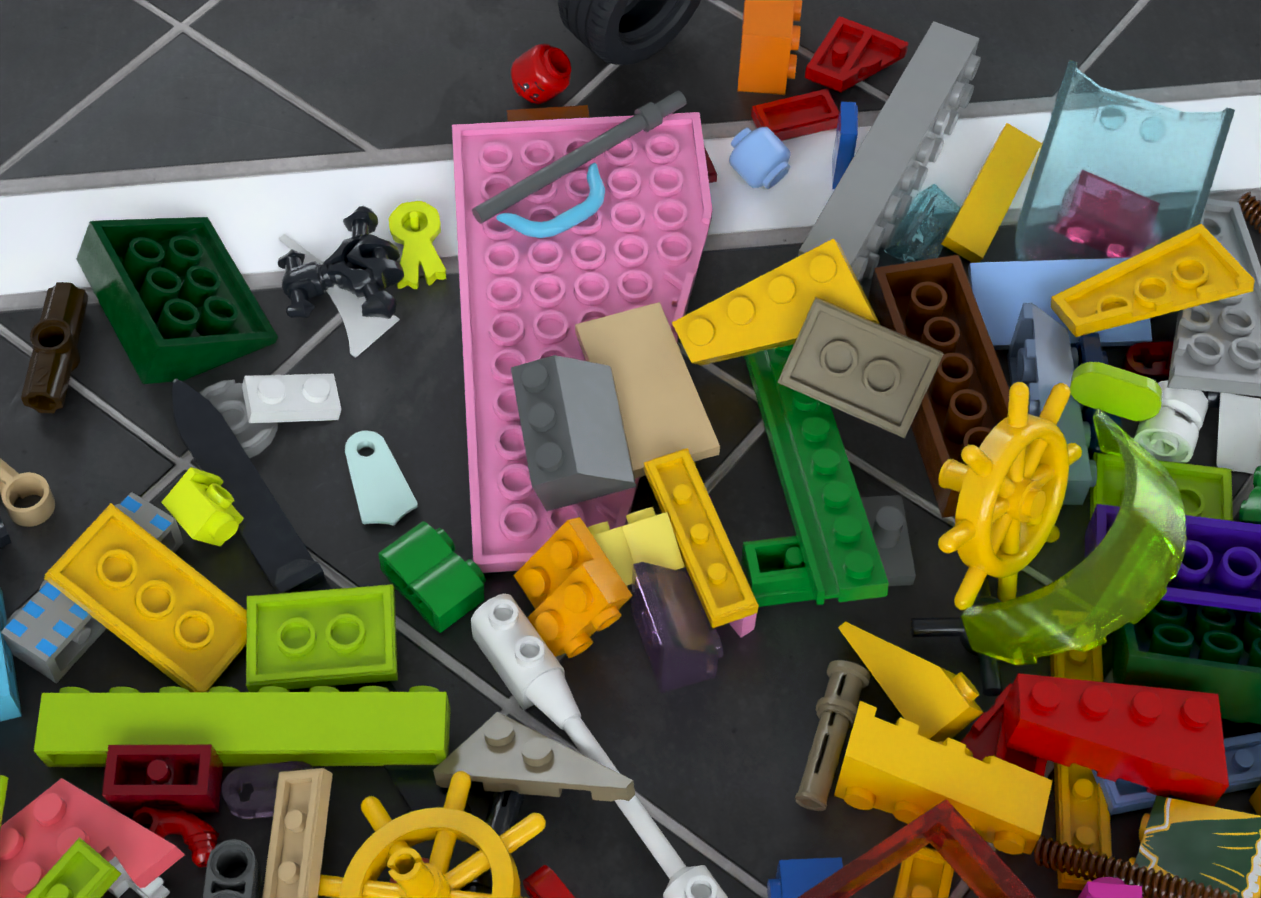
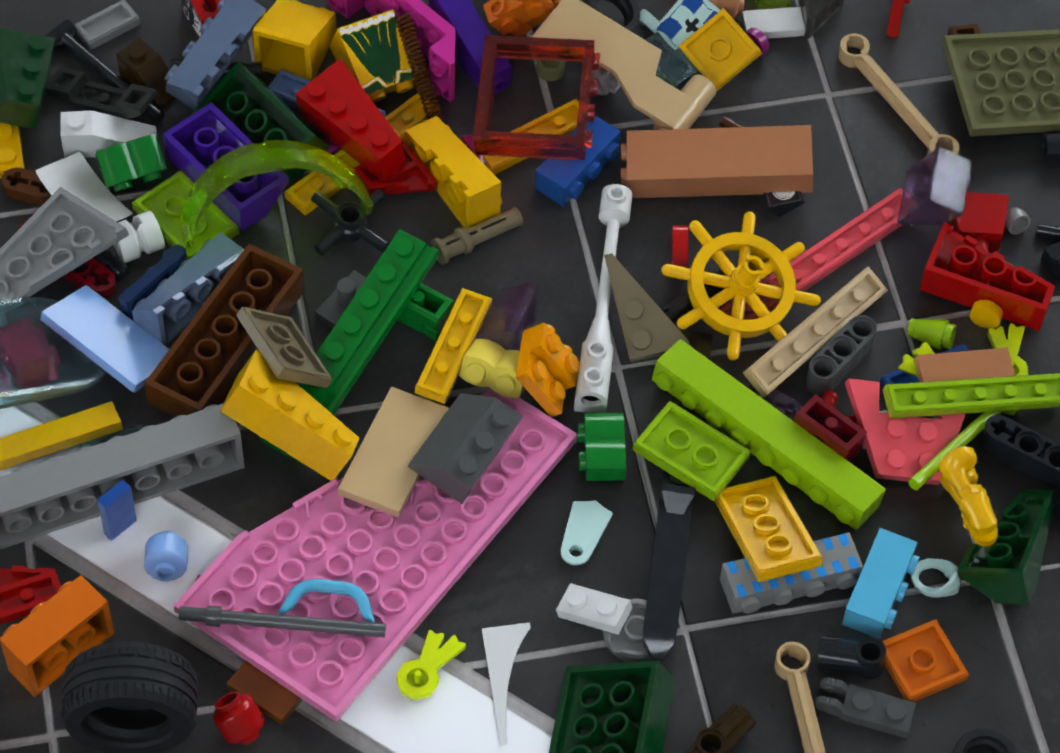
camera: 140 degrees left, 0 degrees up
neon yellow brick [161,467,244,547] -> none
black piece [278,206,404,319] -> none
red tile [751,89,839,141] -> none
yellow slope [838,622,984,742] -> none
yellow piece [938,382,1082,610] -> none
yellow wing [1051,223,1255,337] -> none
lime tile [1070,362,1162,421] -> none

